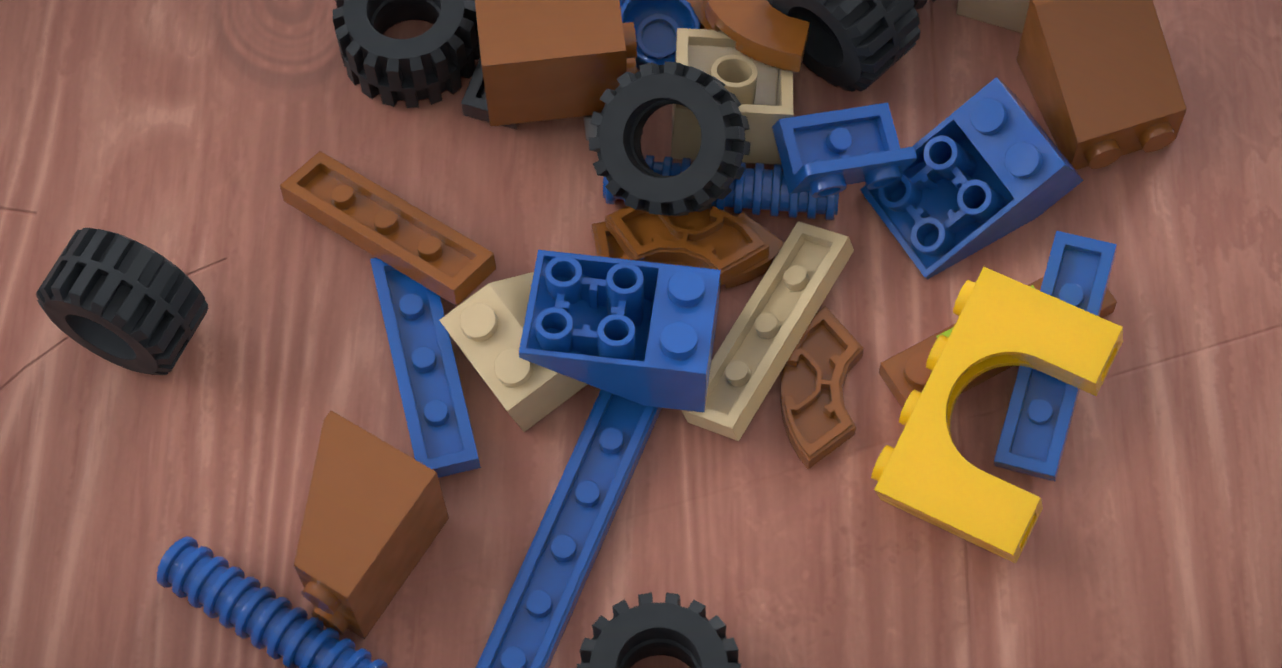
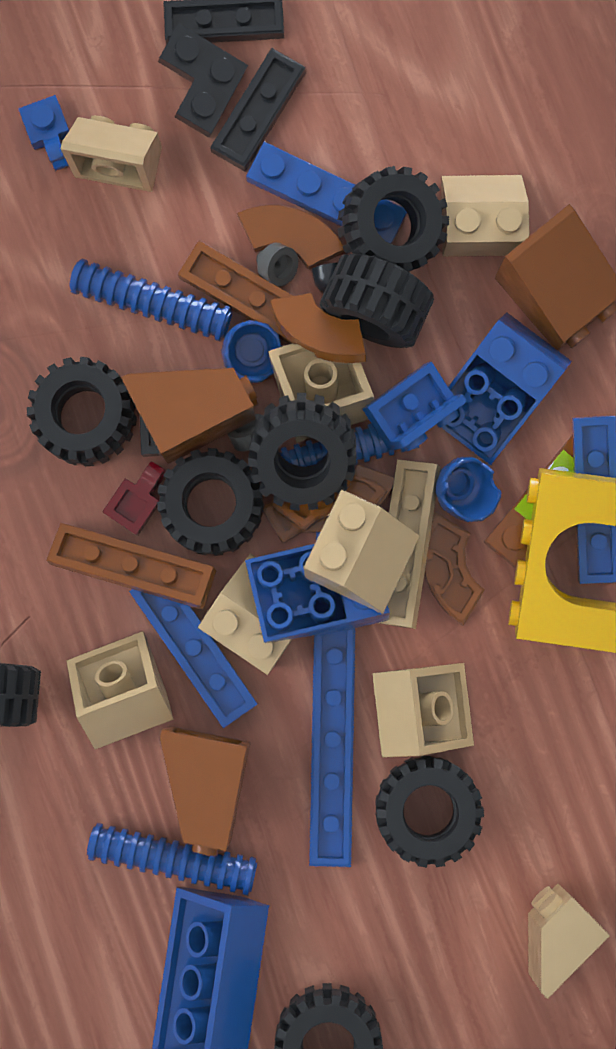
camera: 20 degrees left, 20 degrees up
none -> tan slope [66,631,173,749]
none -> dark red plate [102,461,166,536]
none -> black tyre [157,448,264,556]
none -> tan slope [304,490,419,614]
none -> tan slope [372,663,474,757]
none -> blue hair [435,457,502,522]

